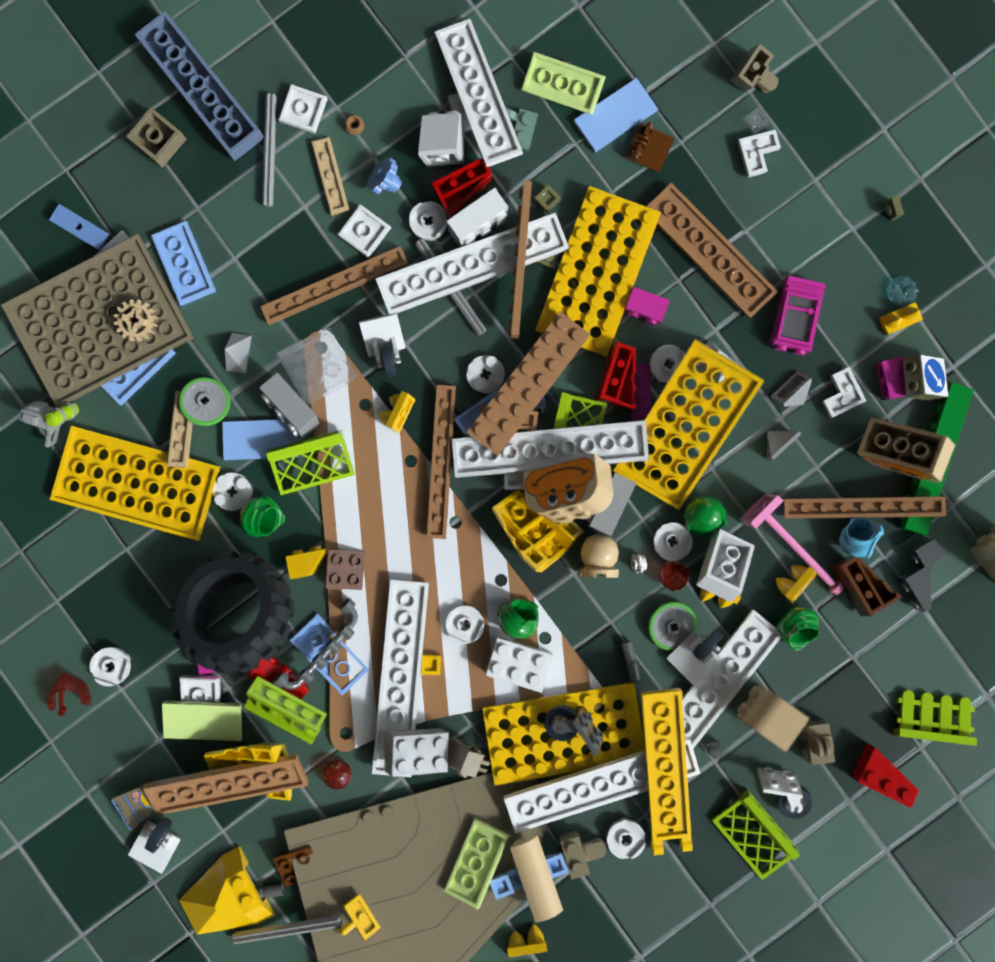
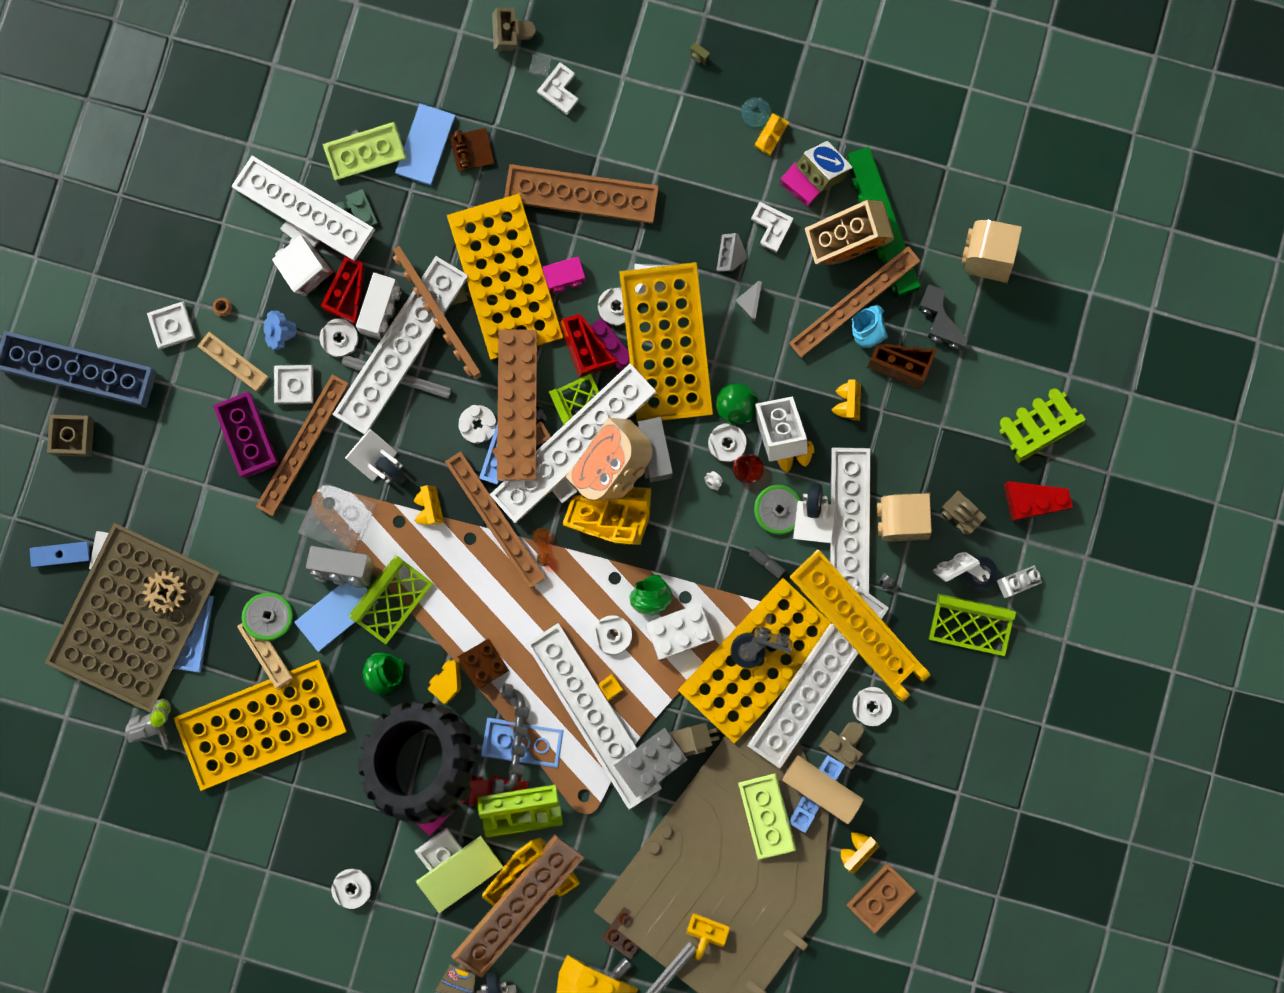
camera: 30 degrees left, 5 degrees down
clear red helmet [47,673,91,716] -> none
light blue tile [151,221,216,306] -> none
white plate [213,473,253,511] -> none
light grey slope [225,333,252,374] -> none
light grey axle [262,93,277,207] -> none
clear red hair [321,760,352,790] -> none
olive plate [534,185,561,213] -> none
tan tile [580,533,619,578] -> none
bright pink tile [739,493,844,595] -> none
dark pink door [770,276,826,356] -> none
green helmet [776,607,820,651] -> none
none -> magenta brick [213,391,280,479]
none -> clear orange bar [533,528,552,565]
none -> white slope [997,565,1042,598]

